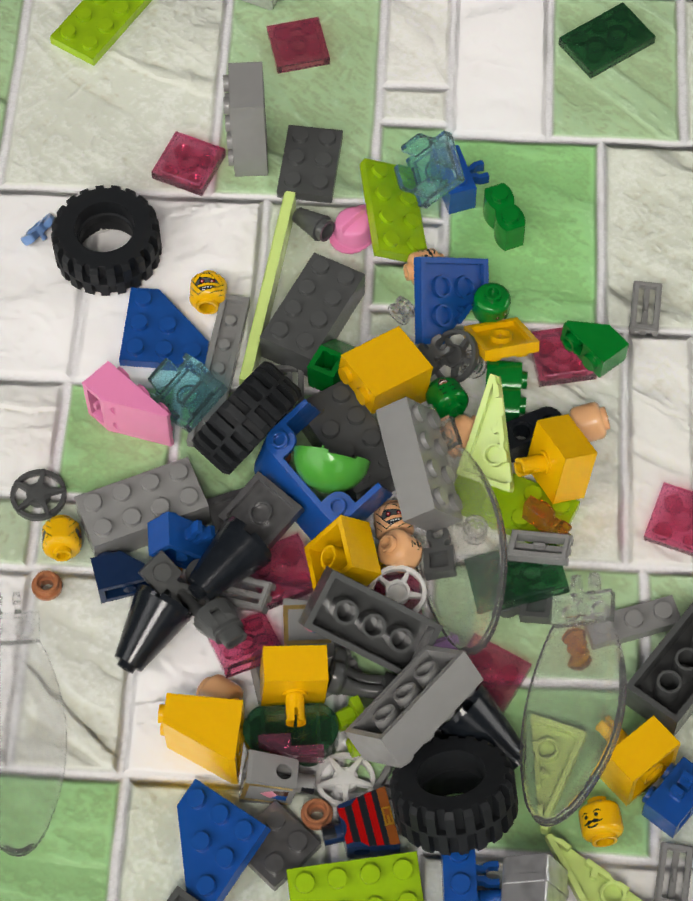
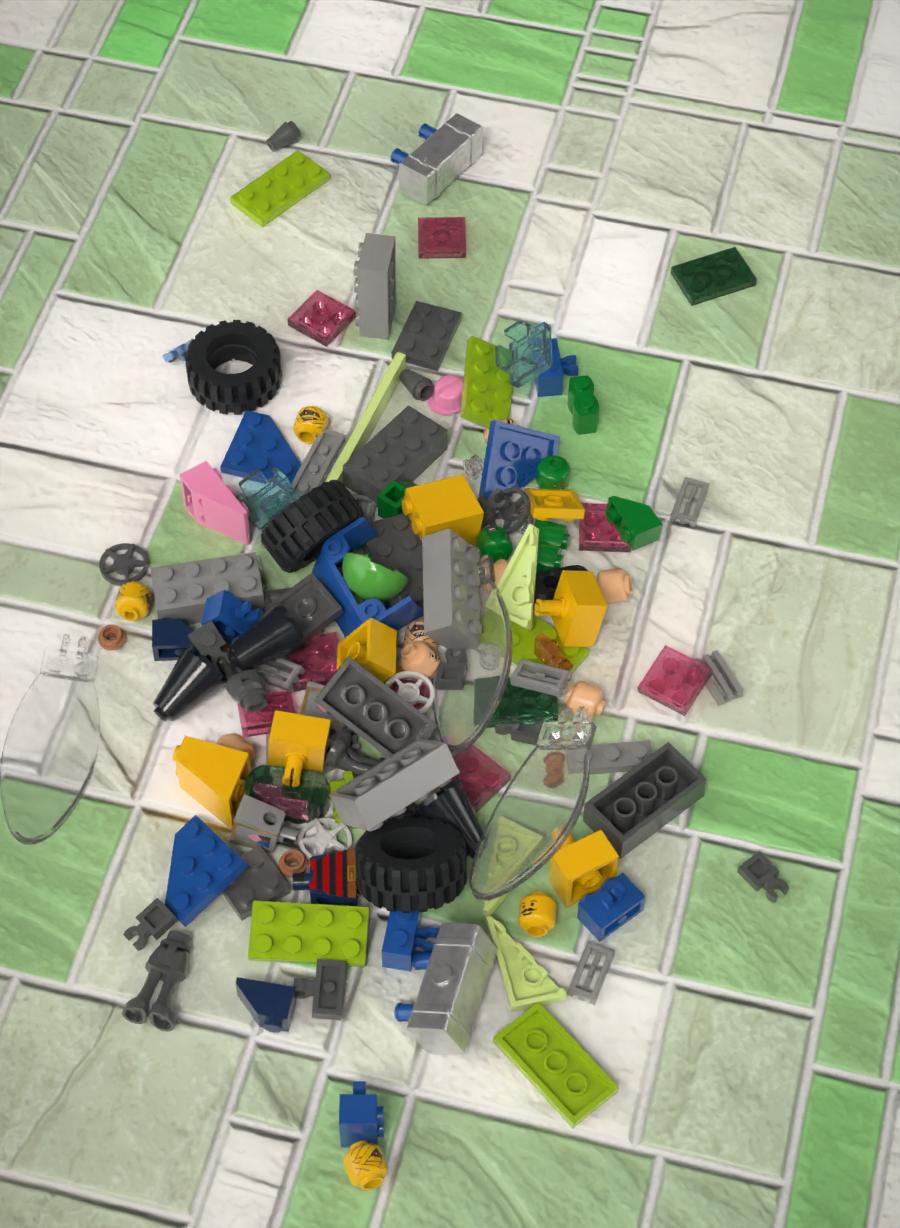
camera: 10 degrees right, 5 degrees down
none -> light nougat head [564,681,606,721]

